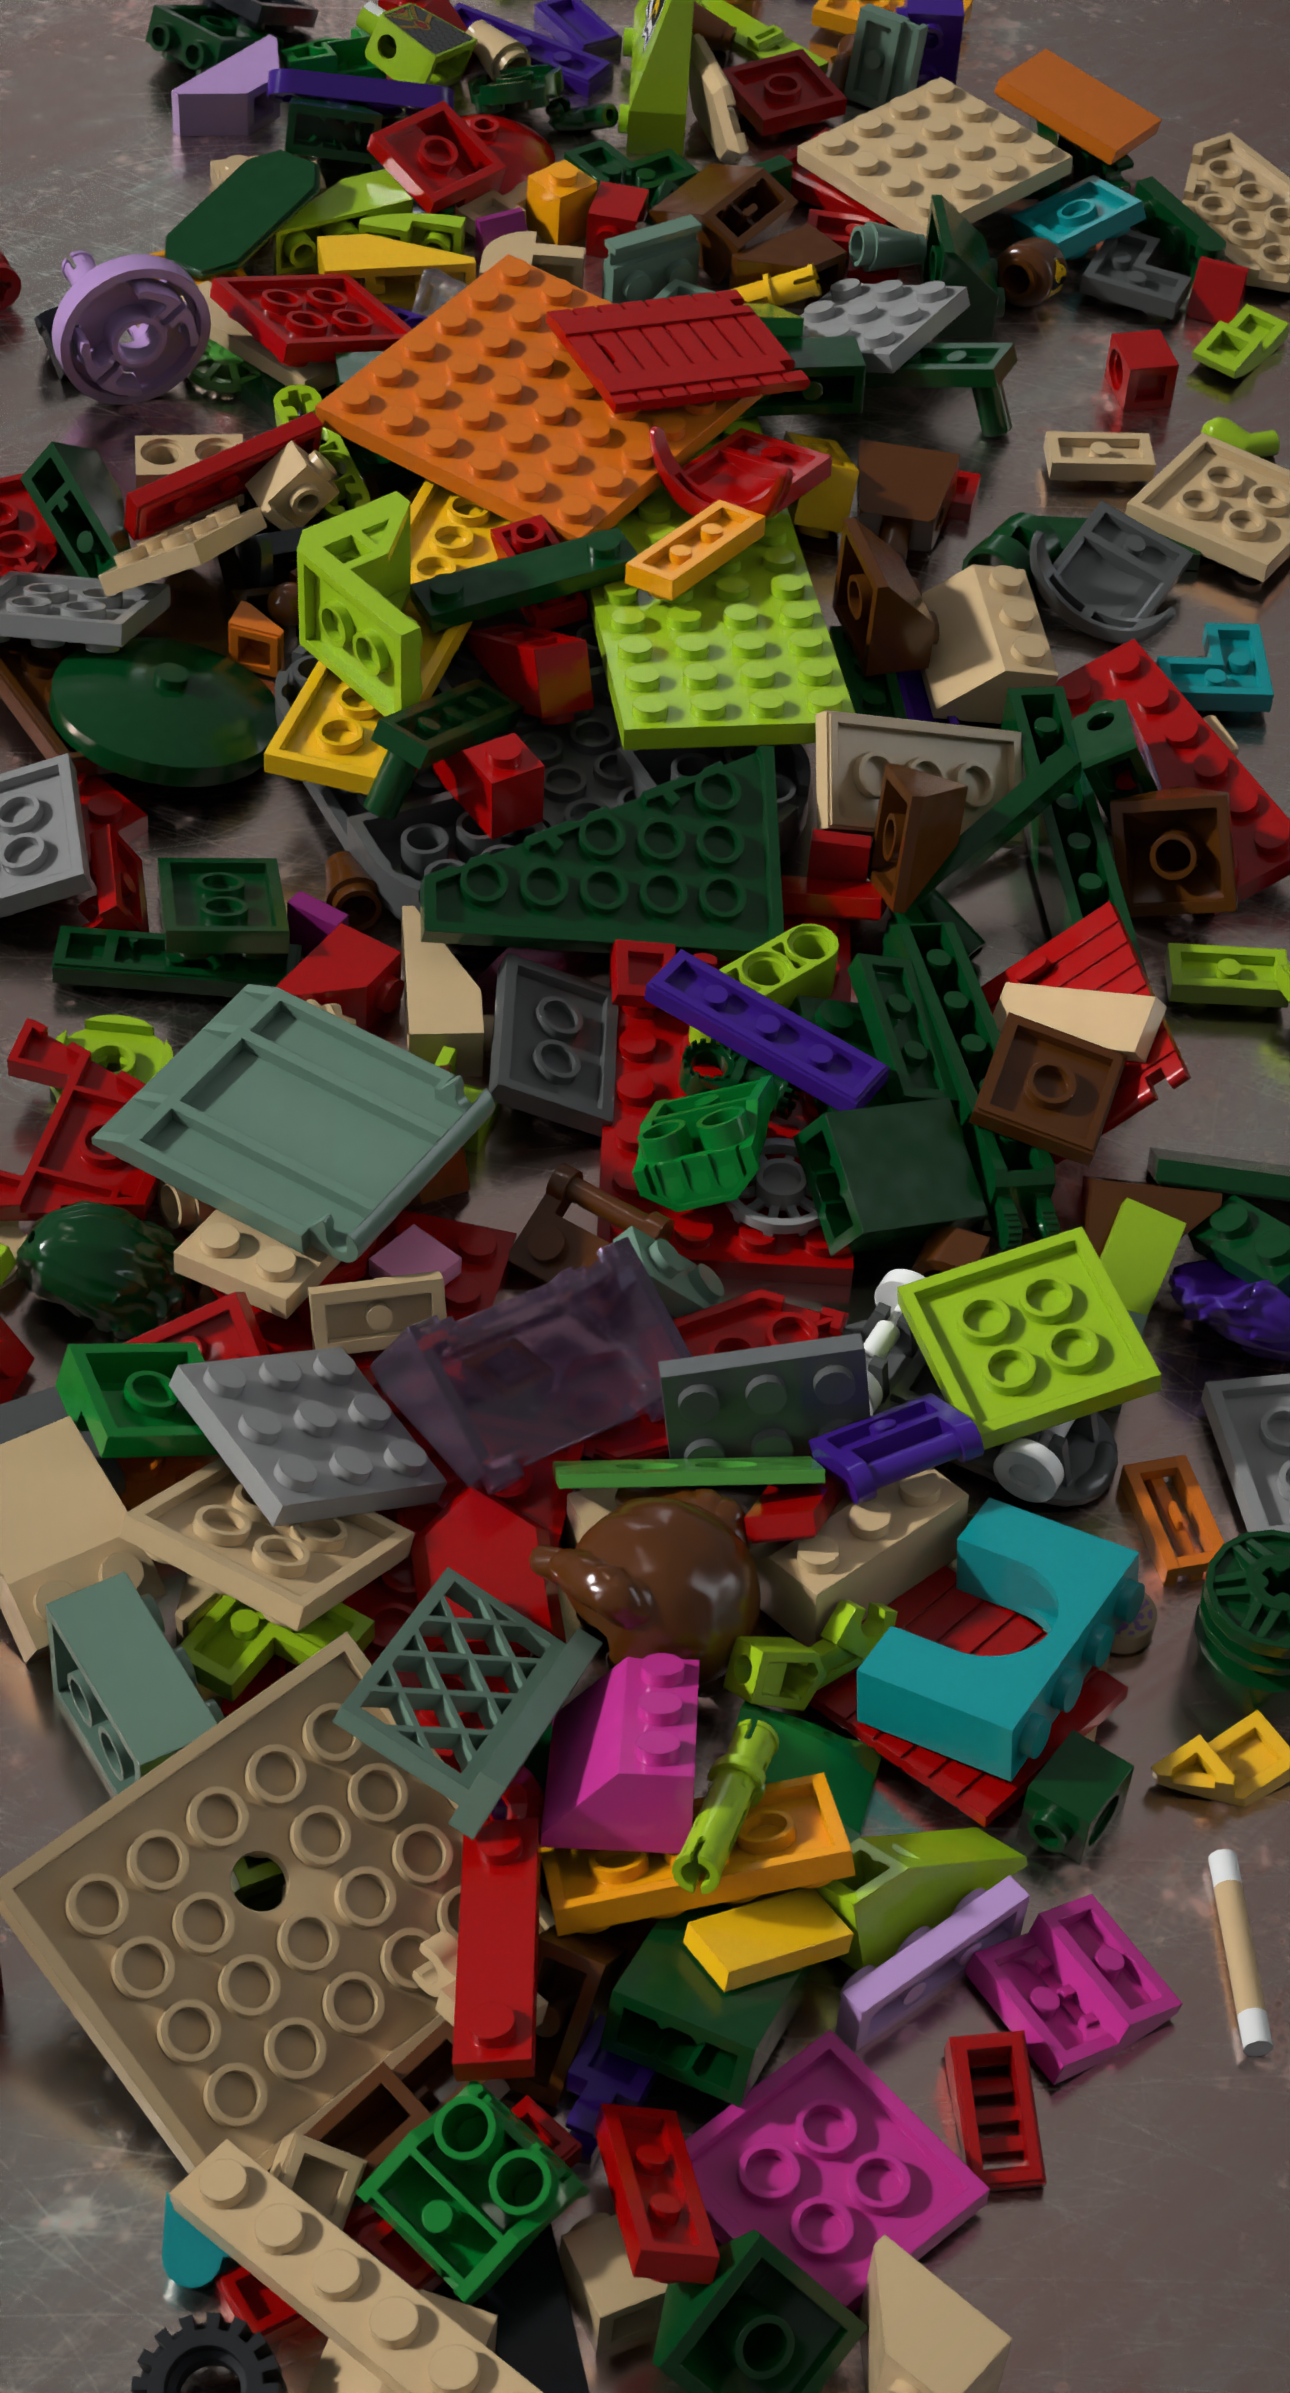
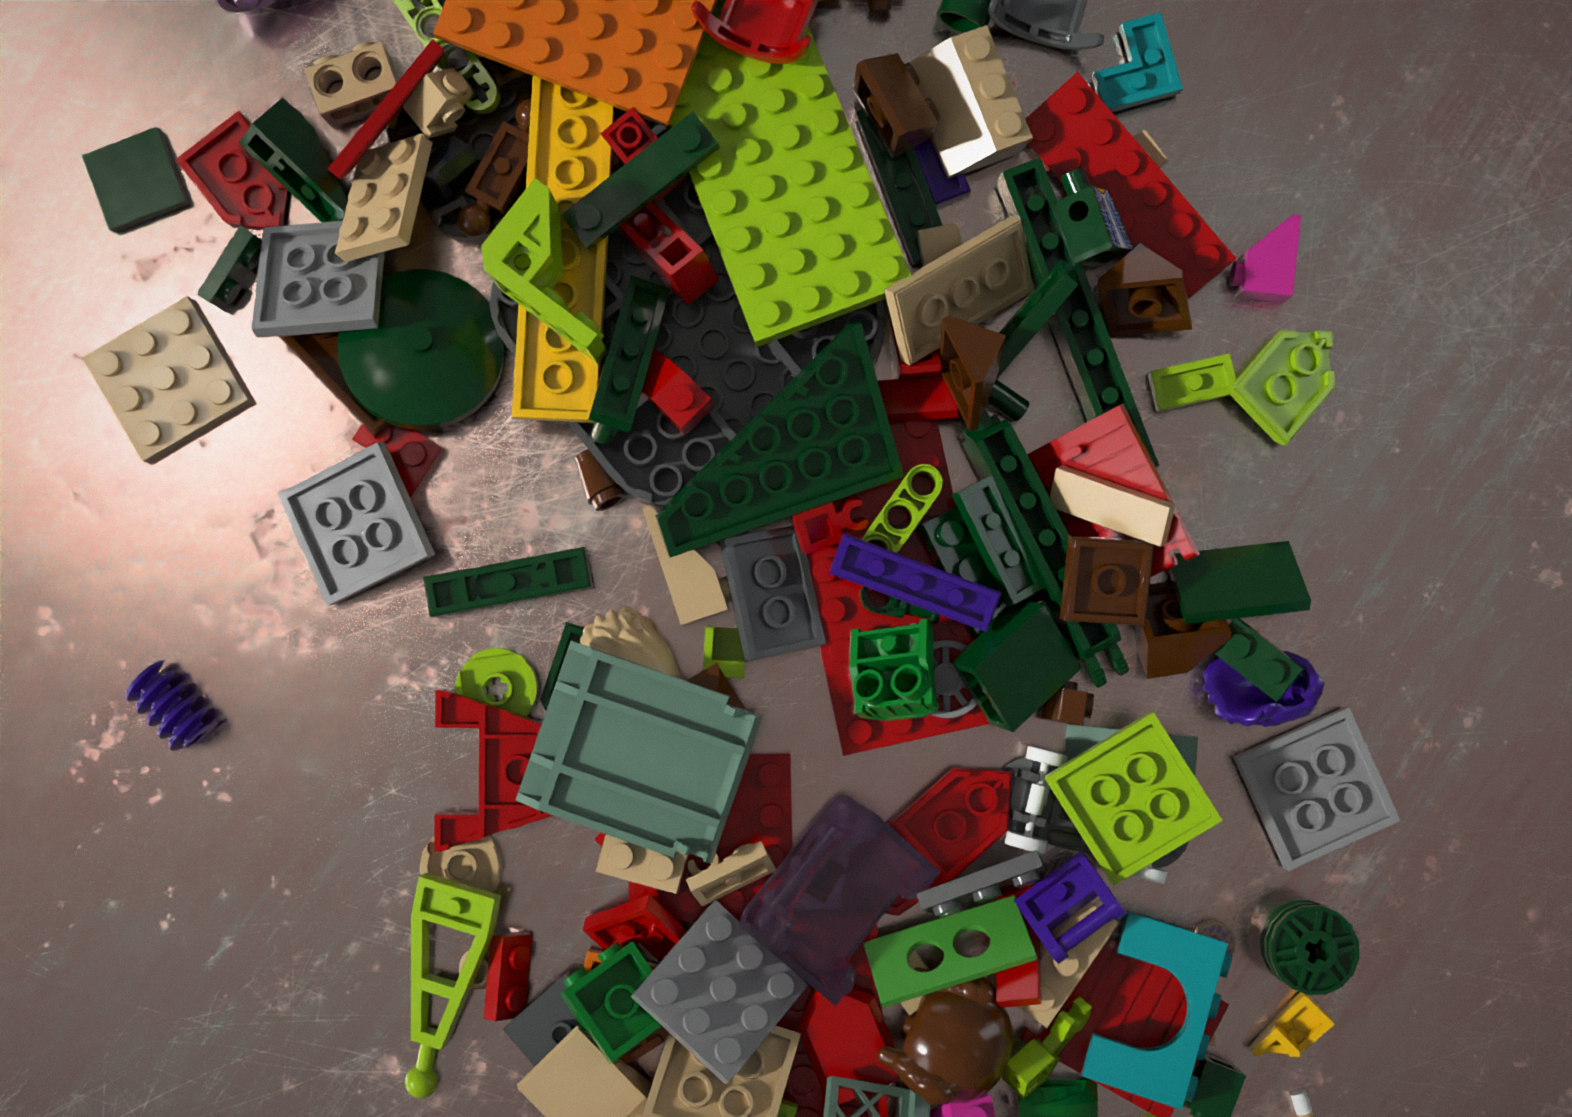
camera: 10 degrees left, 40 degrees up
dark green piece [16,1200,202,1341] -> none
red plate [78,824,149,932] -> none
dark green plate [157,858,290,960] -> none
orange slope [228,601,285,678] -> none
red slope [276,923,404,1031] -> none
magenta tile [287,890,349,955] -> none
bright pink tile [369,1224,462,1286] -> none
reddish brown plate [508,1163,675,1325] -> none
sand green plate [613,1226,724,1318] -> none
light orange plate [625,500,766,601] -> none
lime slope [1100,1197,1187,1316] -> none
orange tile [1119,1454,1225,1587] -> none

